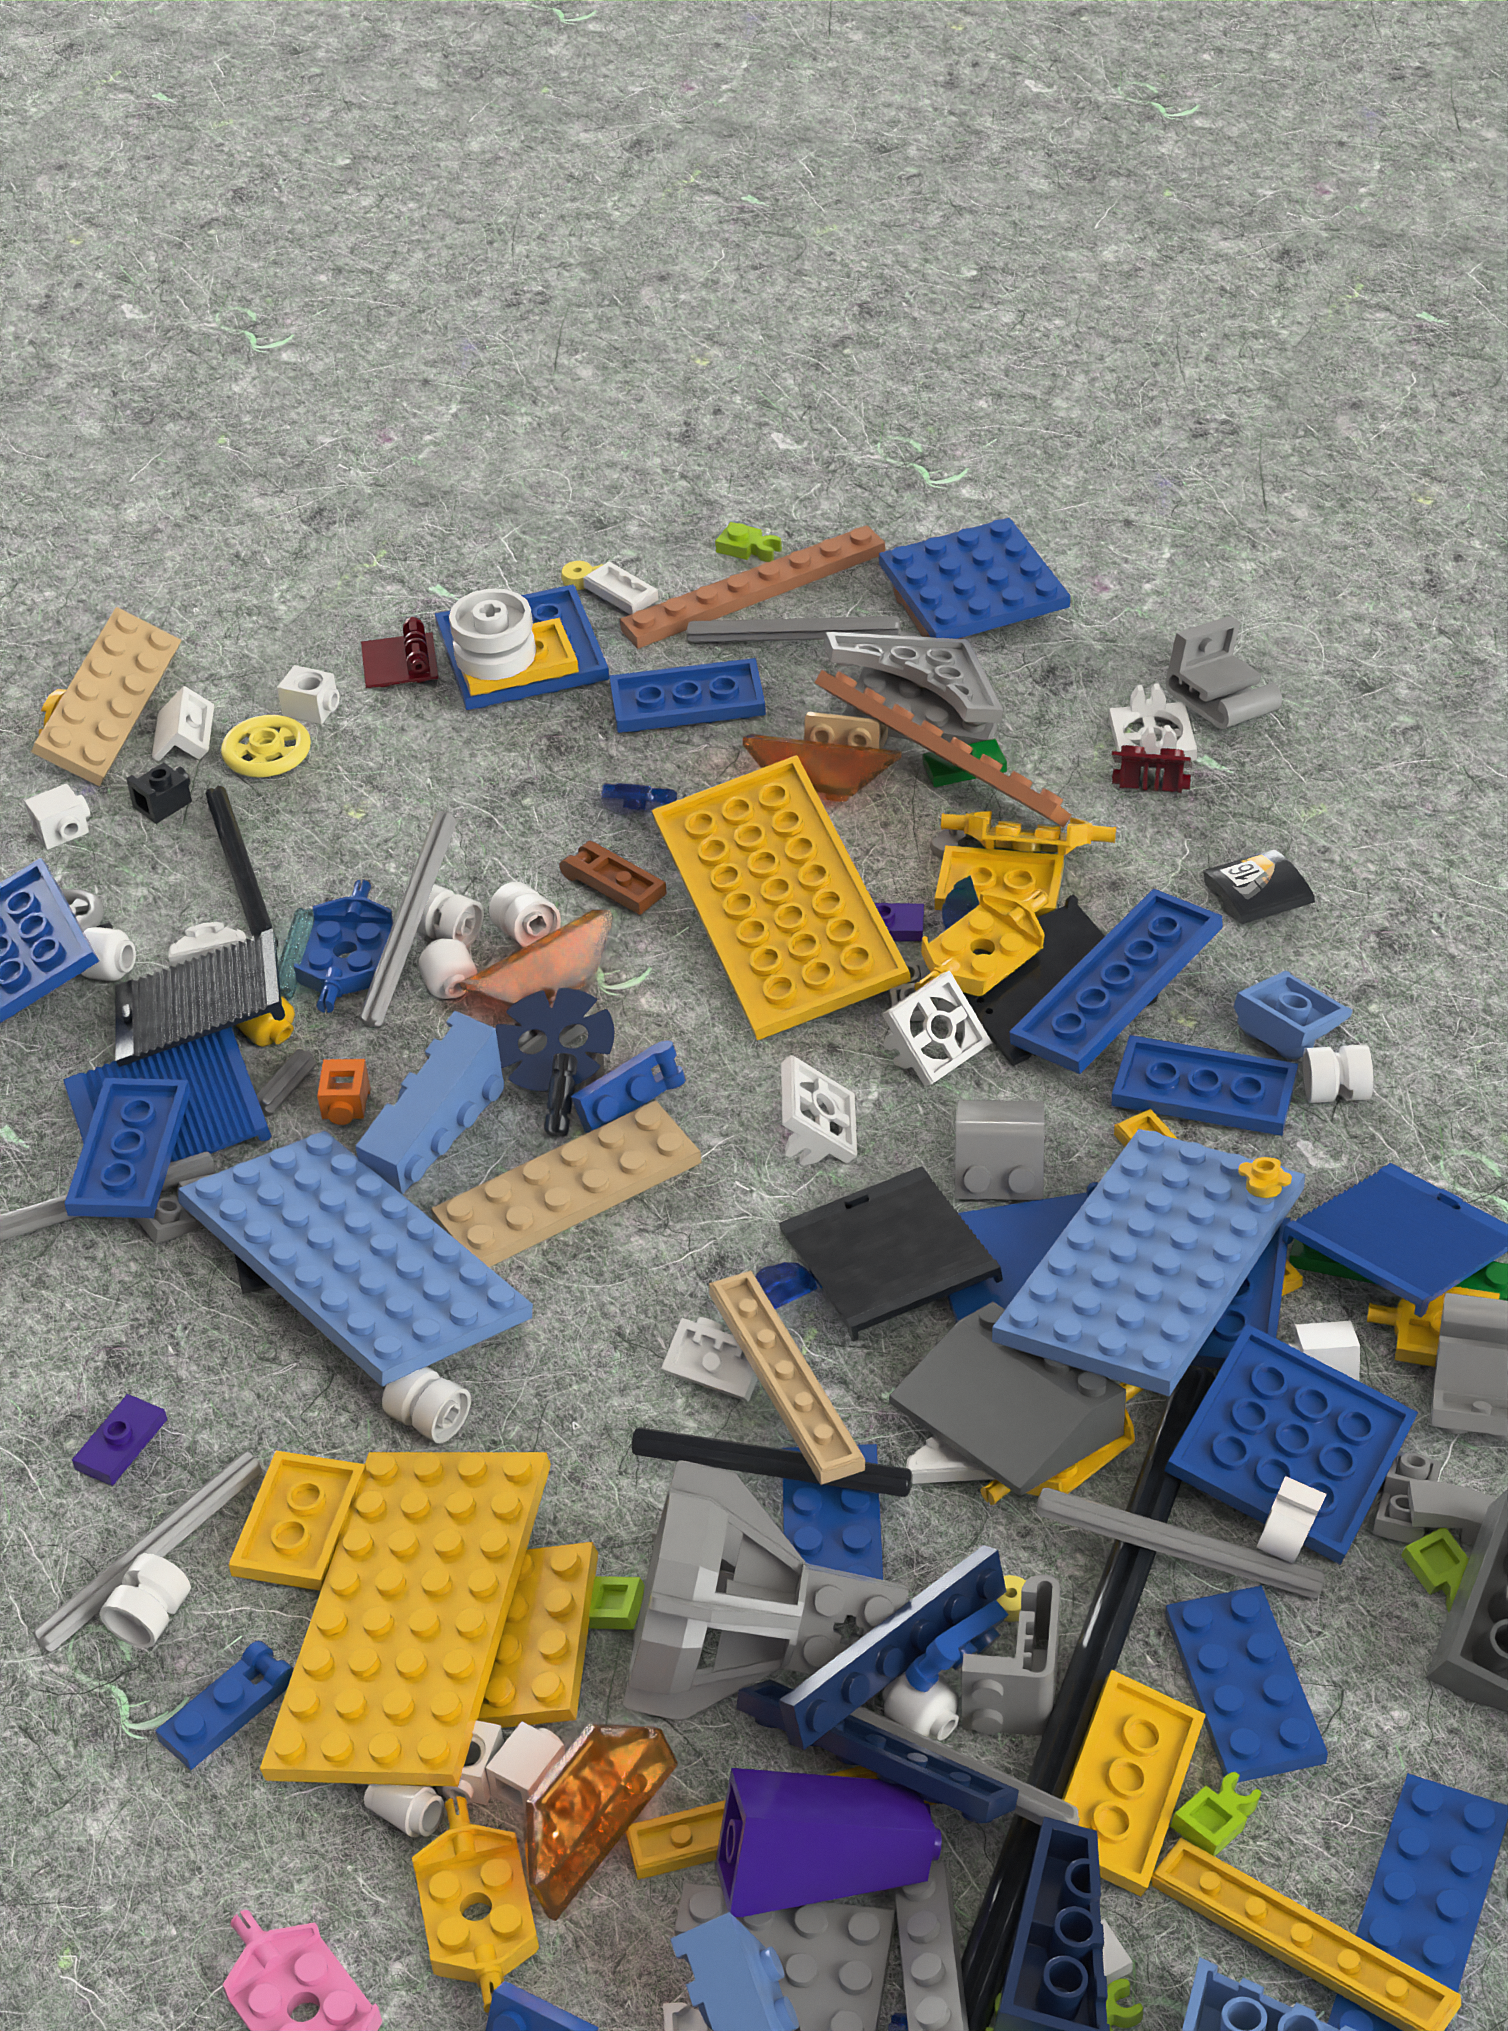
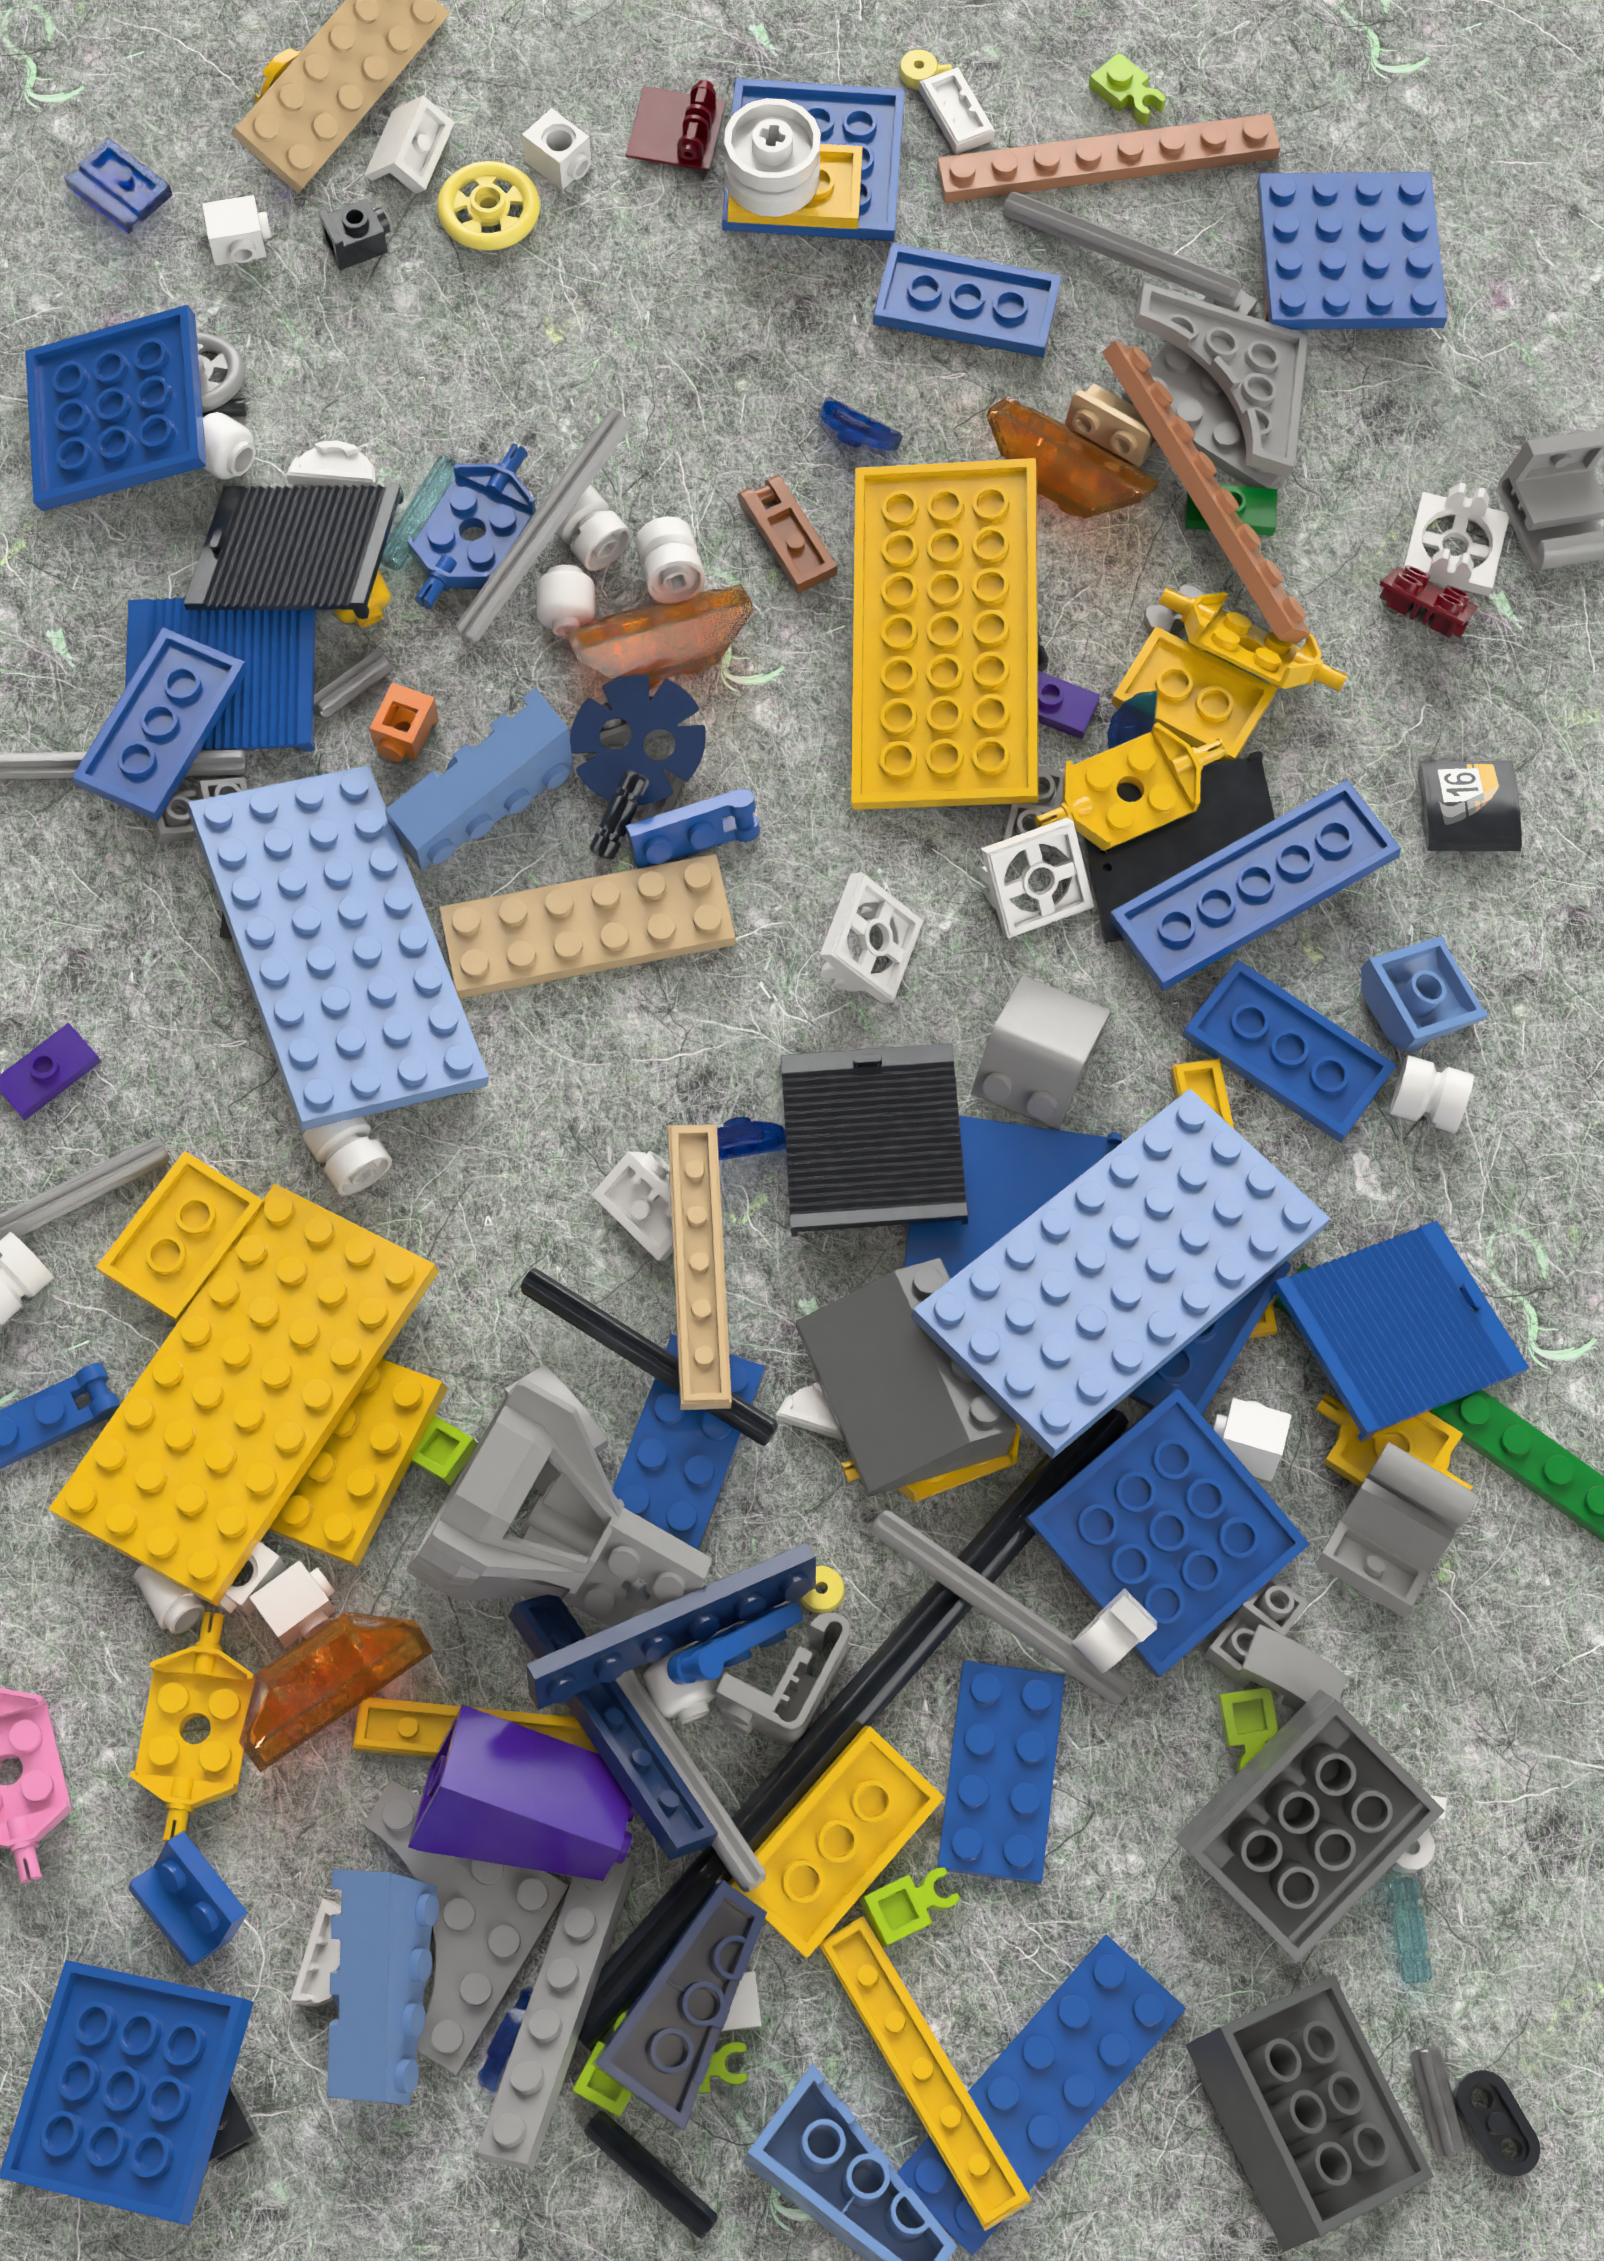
camera: 15 degrees right, 25 degrees up
black axle [205,785,272,937] -> none
yellow plate [1238,1157,1292,1198] -> none

